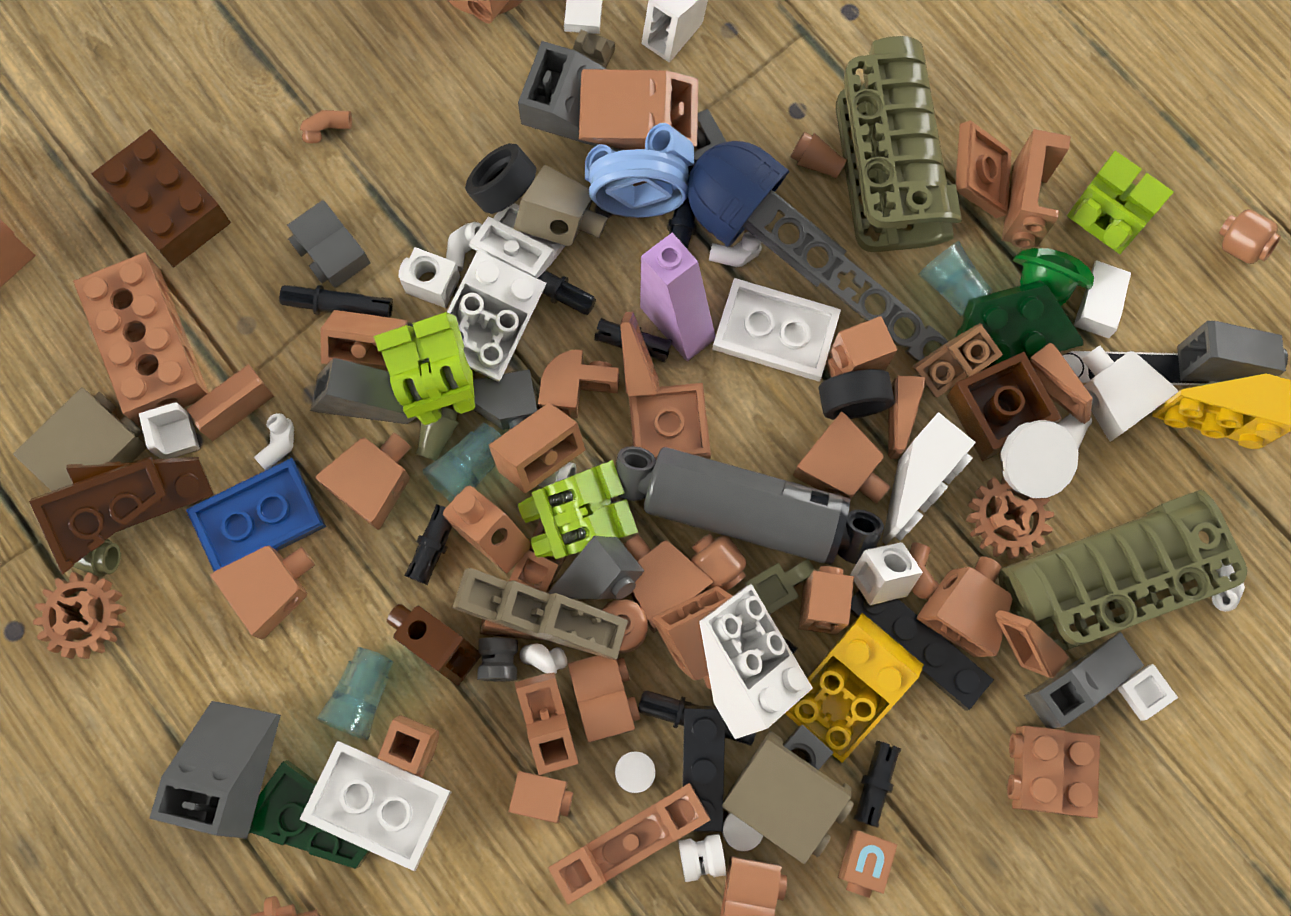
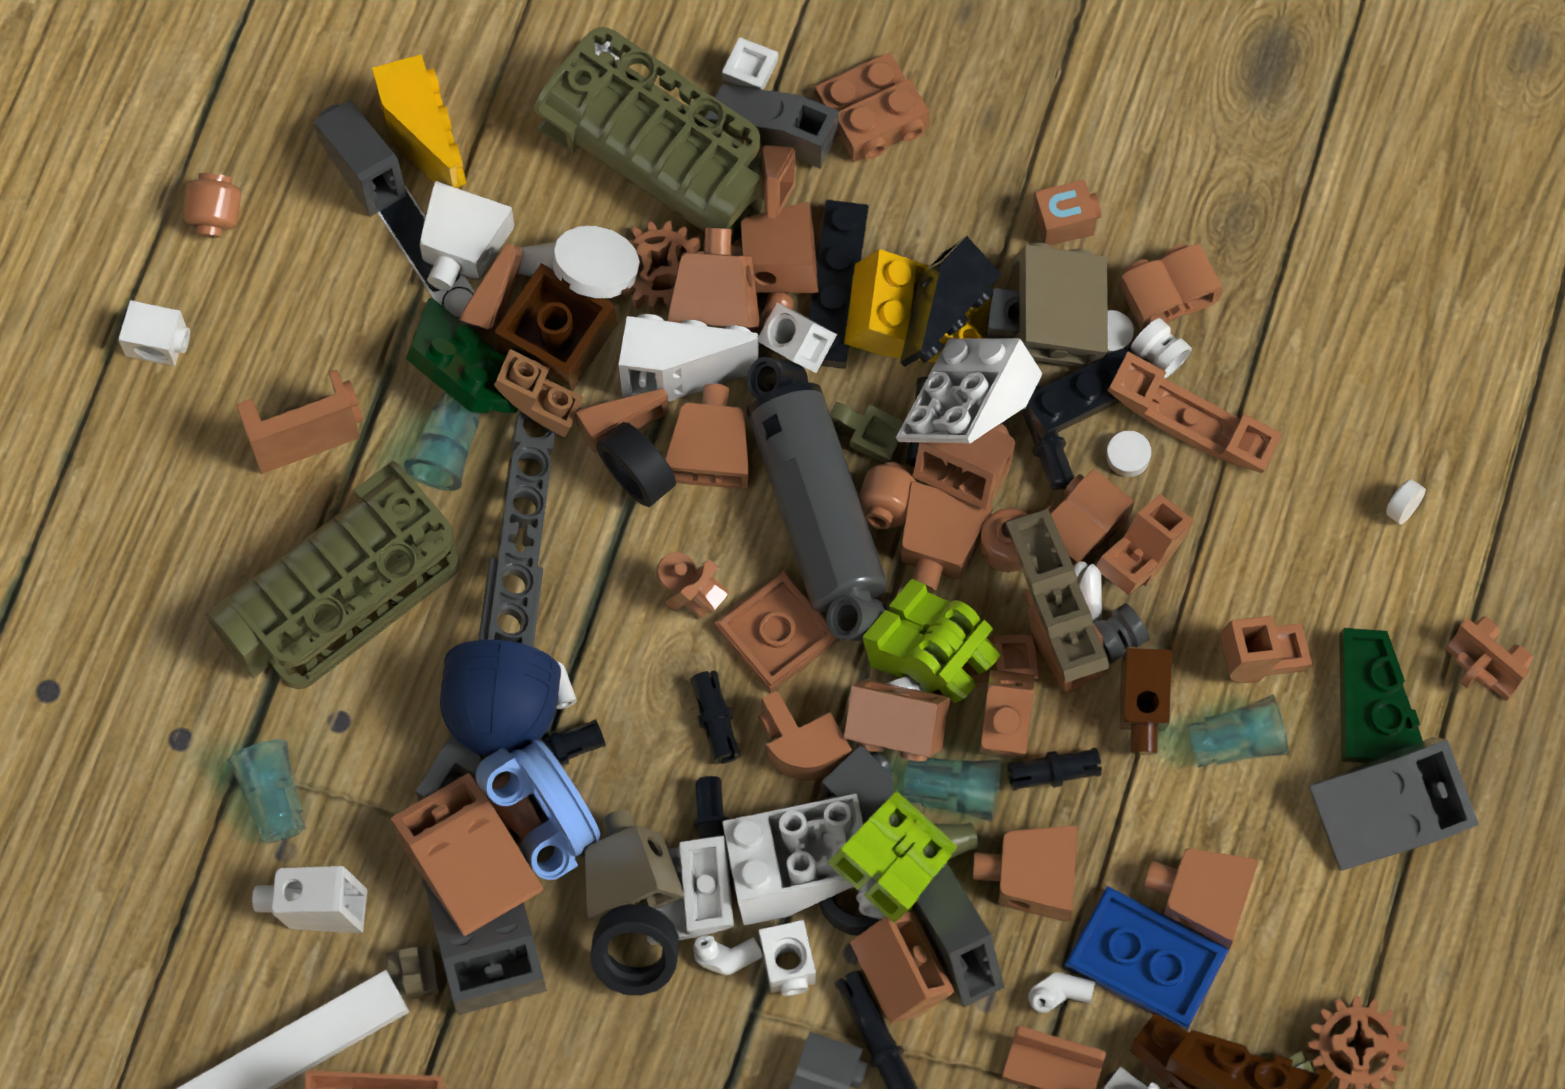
camera: 120 degrees left, 5 degrees down
white plate [300,741,452,871] -> none
nougat brick [508,771,573,823] -> none
dark grey slope [548,536,644,599] -> none
nougat slope [620,312,659,396] -> none
lavender slope [640,232,716,361] -> none
white plate [712,278,841,381] -> none
nougat cone [790,132,847,179] -> none
nougat brick [798,566,854,635] -> none
nougat brick [826,316,897,377] -> none
black pin [853,741,901,828] -> none
nougat tile [955,120,1012,218] -> none
green helmet [1012,248,1094,306] -> none
lime hips [1067,150,1174,254] -> none
white slope [1074,260,1131,339] -> none
none -> white brick [118,300,190,366]
none -> clear light blue plant [227,739,306,843]
none -> nougat hips [656,552,729,619]
none -> nougat torso [668,228,759,327]
none -> black slope [900,236,1001,367]

